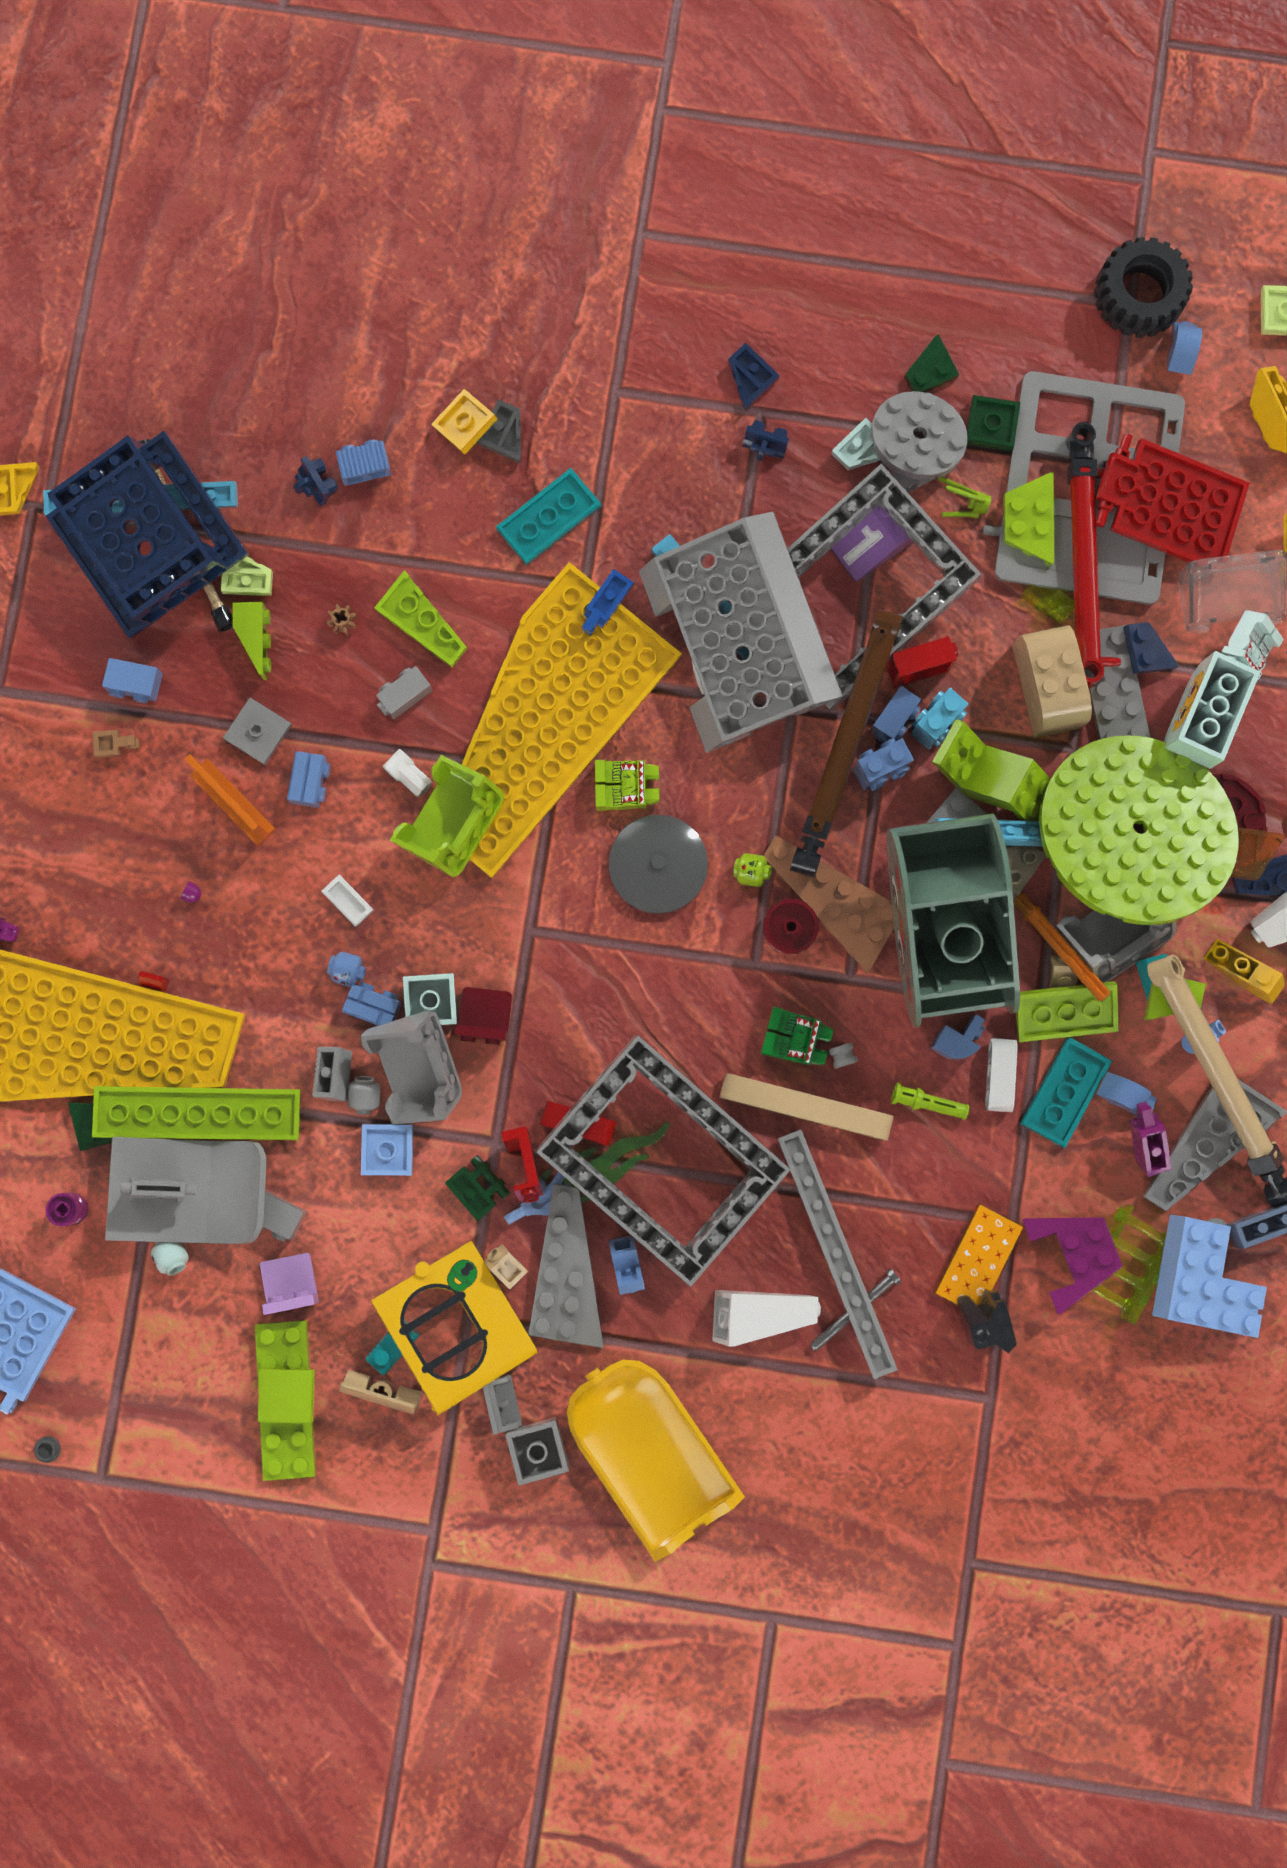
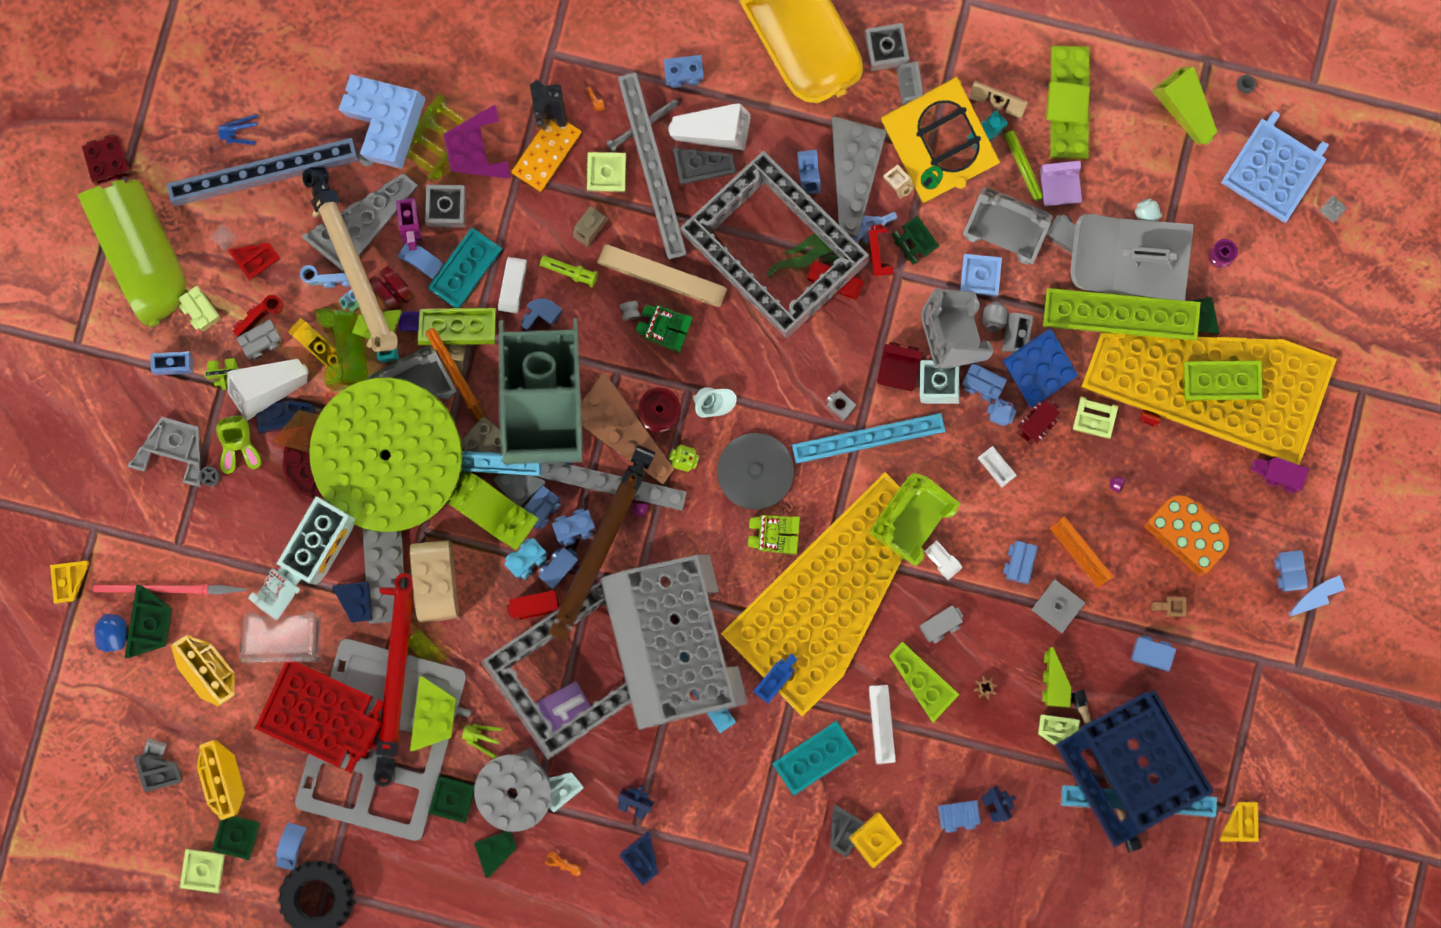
camera: 170 degrees left, 0 degrees up
none -> dark green plate [212,816,261,861]
none -> light blue plate [300,265,351,288]
none -> clear neon green windscreen [315,308,368,392]
none -> dark red wheel [369,265,415,311]
none -> dark purple plate [399,312,419,332]
none -> light grey brick [425,185,467,227]
none -> medium blue brick [523,485,561,531]
none -> light grey plate [533,463,687,511]
none -> orange piece [545,852,582,876]
none -> dark tan torso [573,206,609,248]
none -> orange hand [586,87,605,111]
none -> yellowish green plate [587,152,626,192]
none -> magenta hinge [632,502,648,516]
none -> medium blue brick [664,55,704,88]
none -> dark grey wing [673,147,736,185]
none -> light aqua piece [693,387,736,418]
none -> medium azure tile [792,413,946,464]
none -> light grey brick [826,390,857,422]
none -> white fence [868,685,895,764]
none -> light grey windscreen [963,187,1053,265]
none -> blue plate [1002,329,1079,408]
none -> lime axle [1005,130,1043,201]
none -> dark red brick [1017,400,1061,445]
none -> yellowish green plate [1072,397,1118,439]
none -> orange brick [1142,496,1229,577]
none -> lime slope [1151,66,1217,145]
none -> lime plate [1183,361,1263,401]

